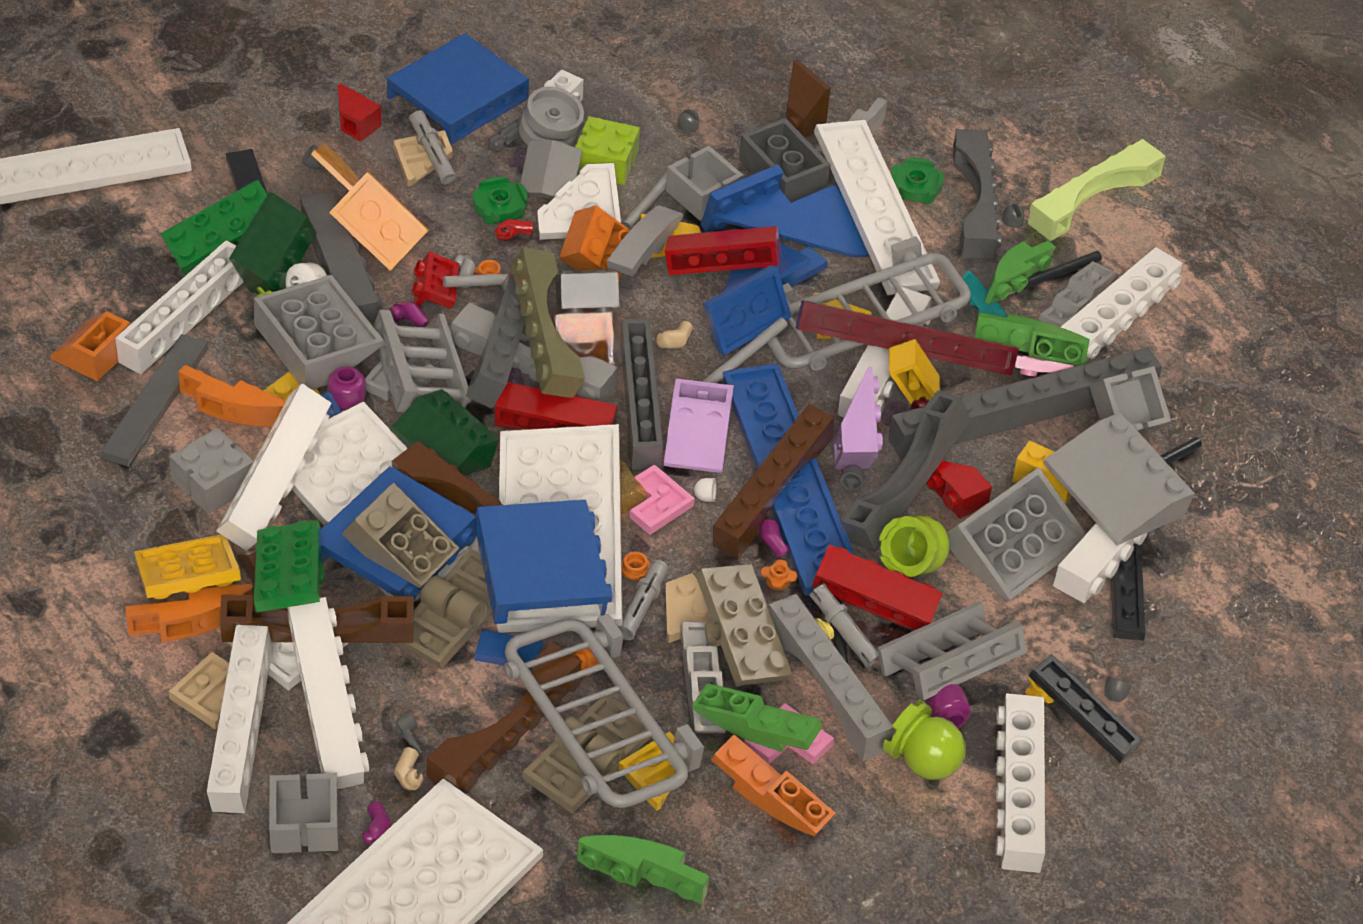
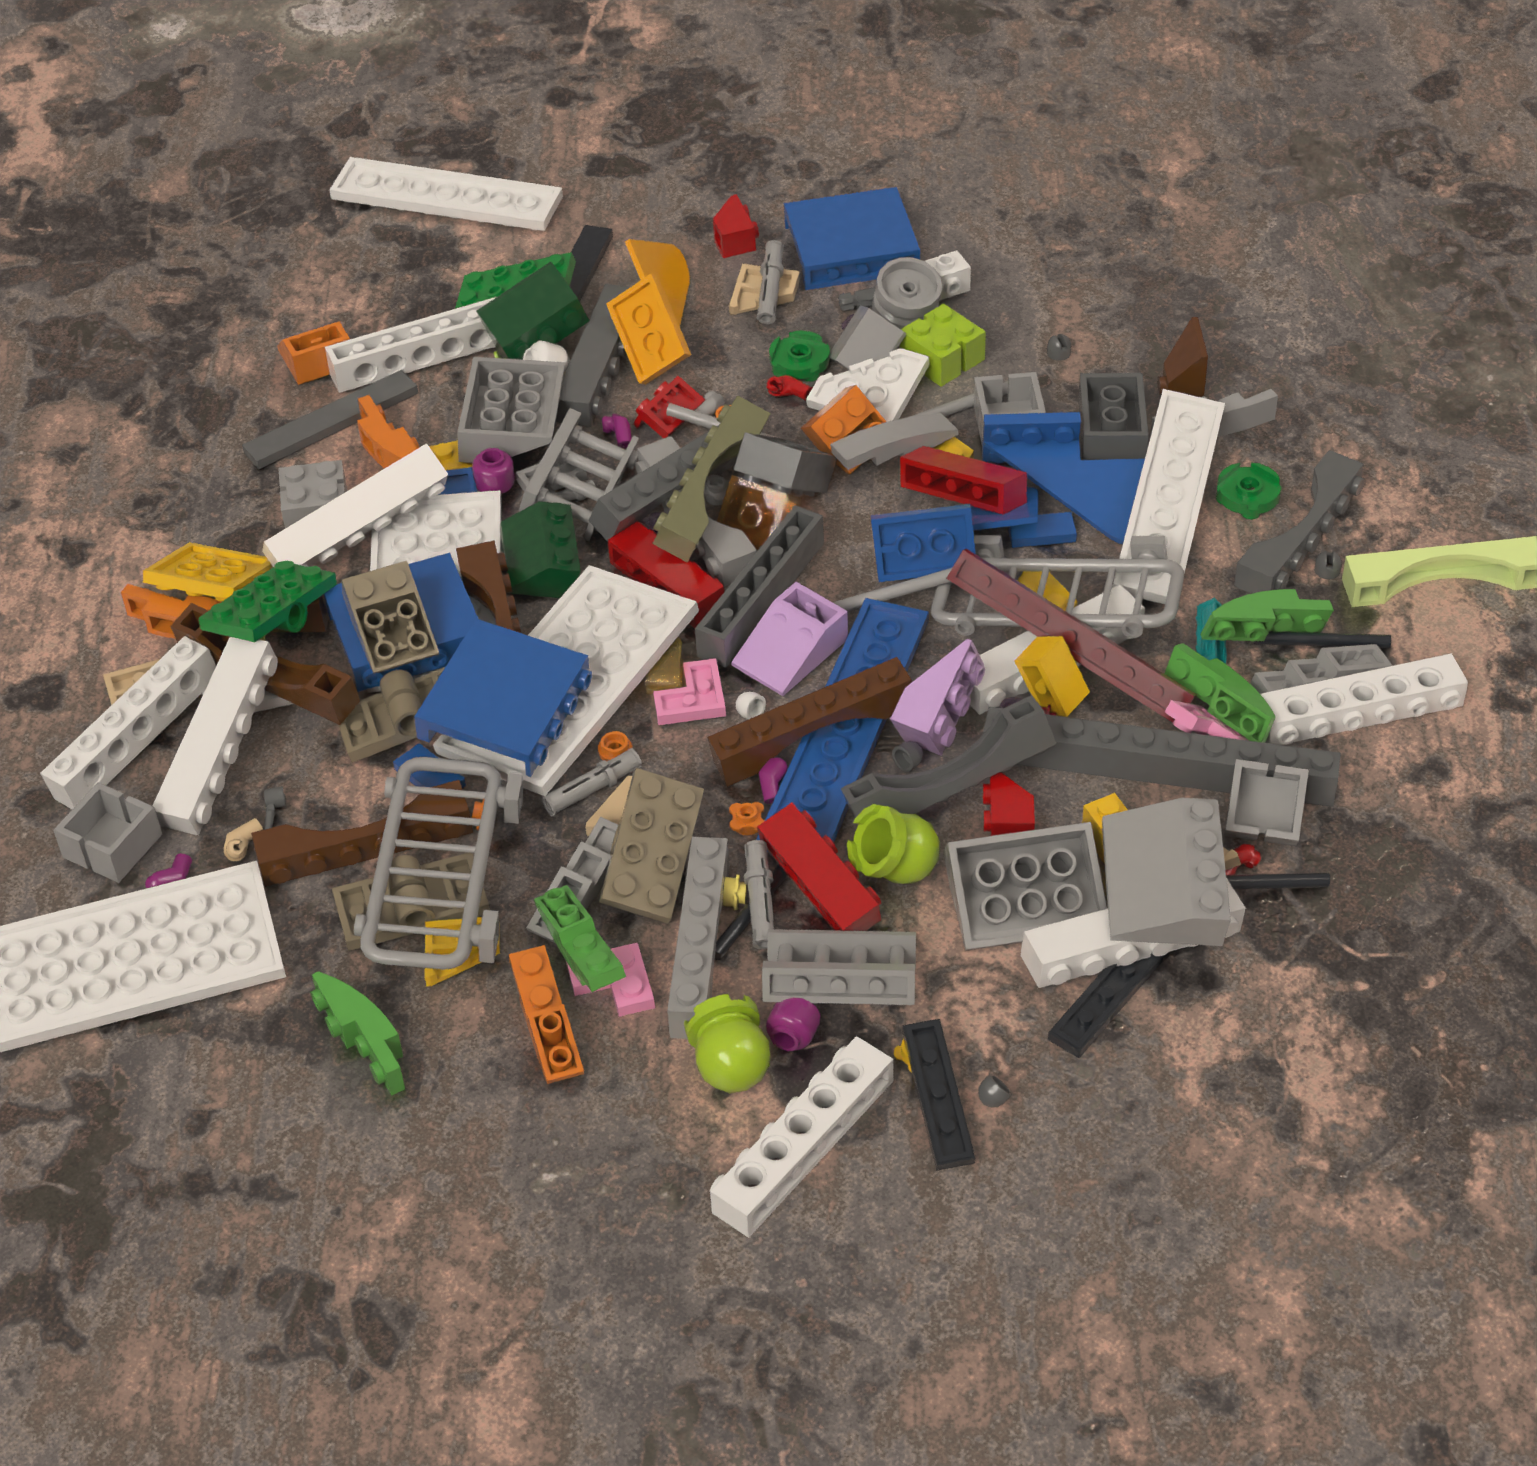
camera: 40 degrees right, 0 degrees up
tan arm [656,321,693,349] -> none

